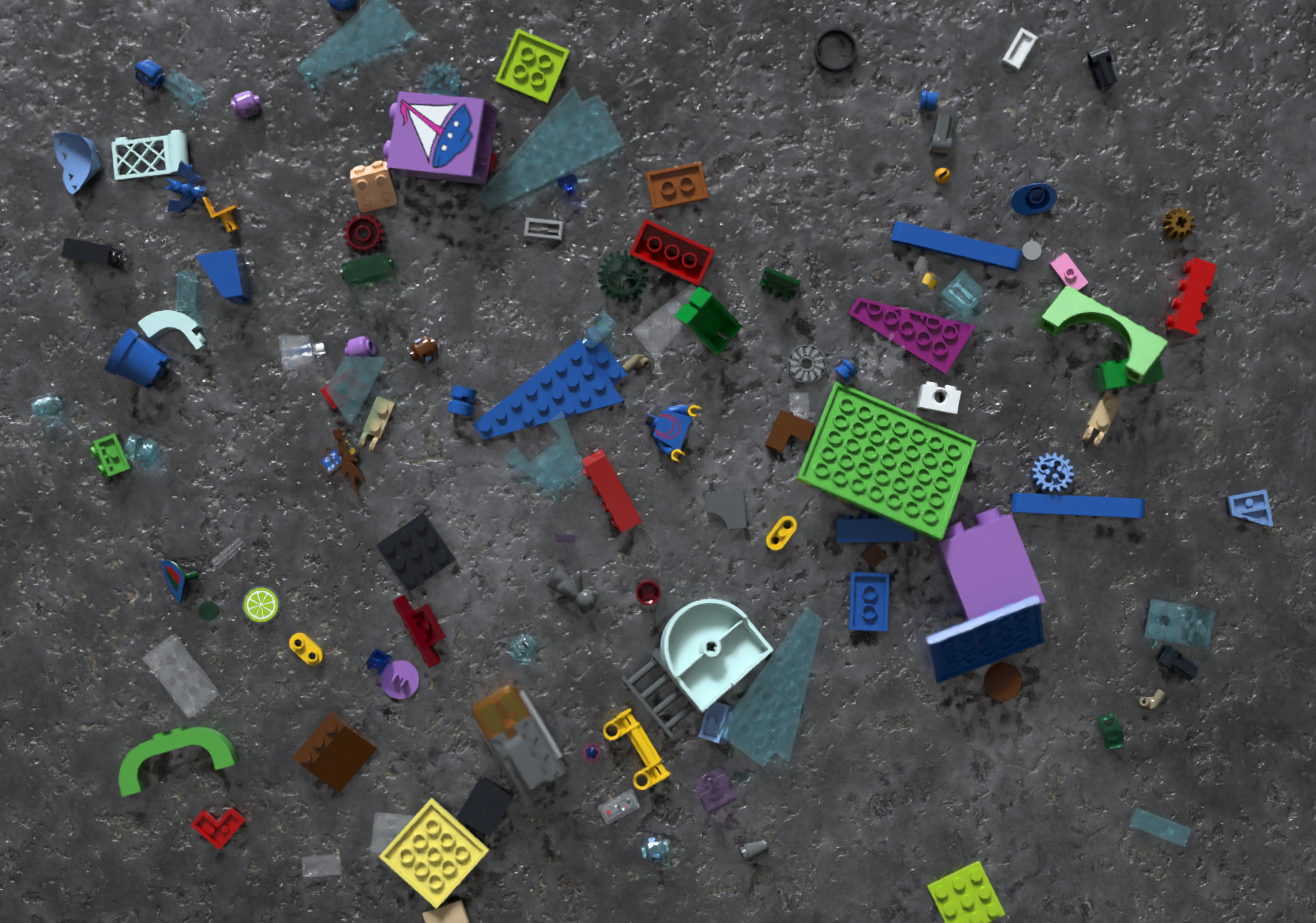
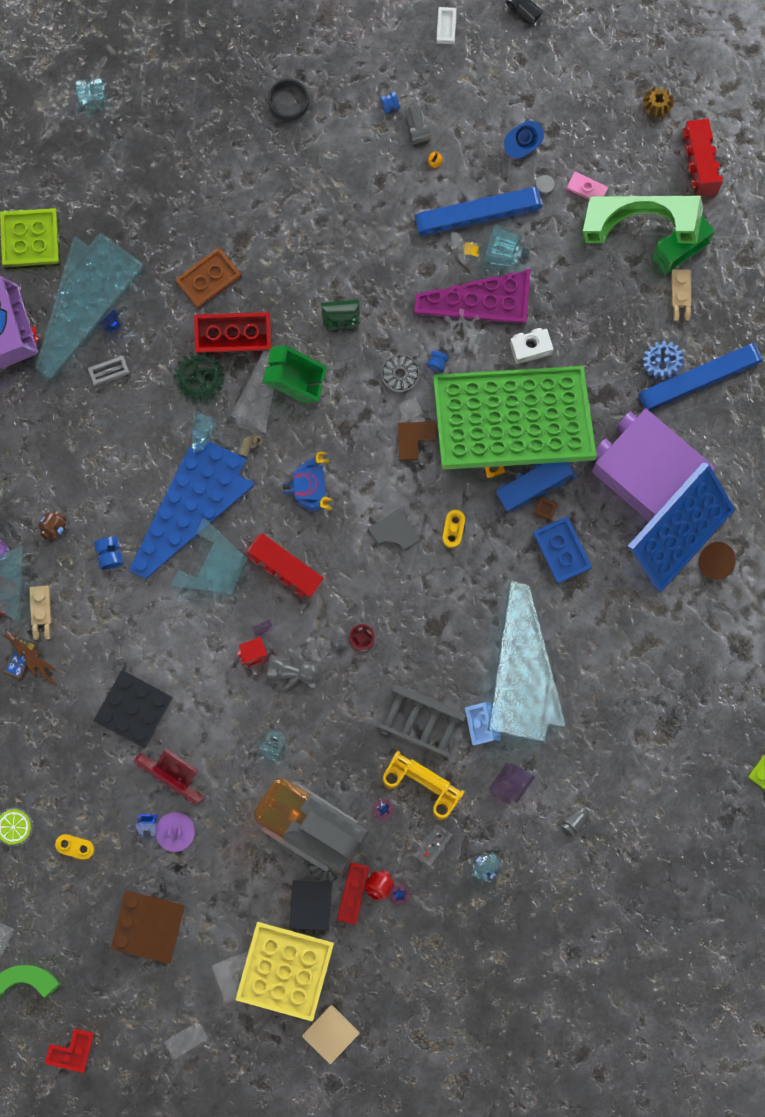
camera: 30 degrees left, 10 degrees down
light aqua piece [660,599,773,713] -> none
none -> red brick [237,637,269,669]
none -> red tile [337,862,370,925]
none -> red head [365,870,394,901]
none -> clear pink tile [390,885,410,905]

